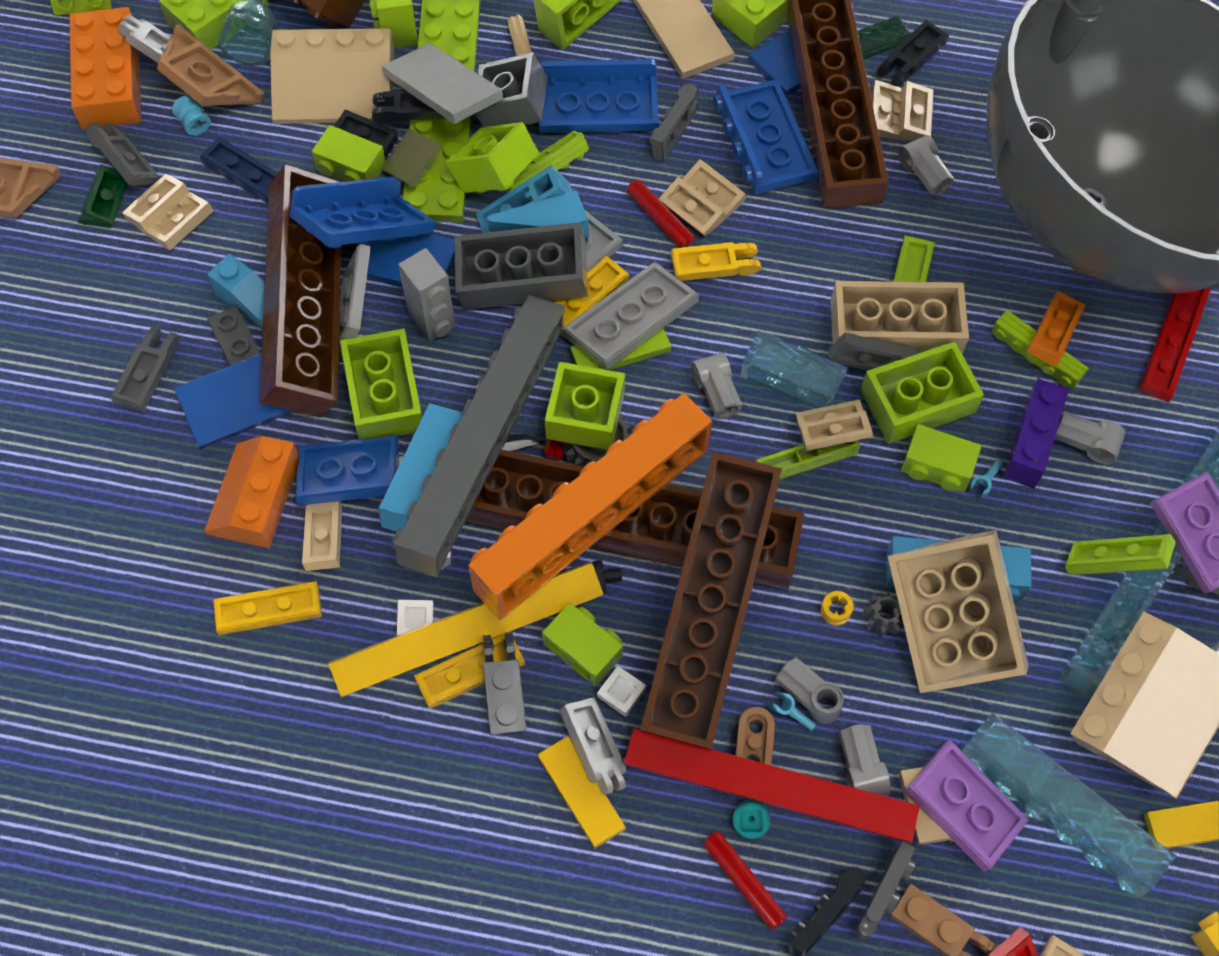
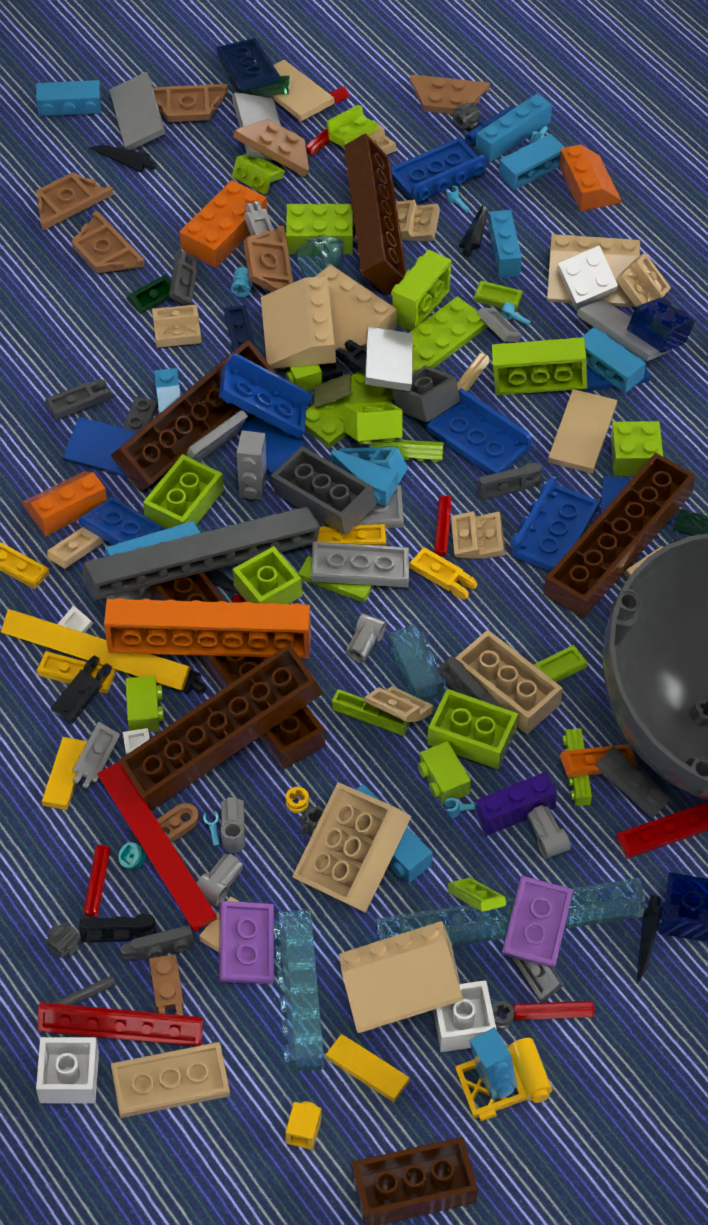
camera: 45 degrees right, 10 degrees down
none -> tan slope [261,276,336,369]
none -> dark grey plate [595,746,670,818]

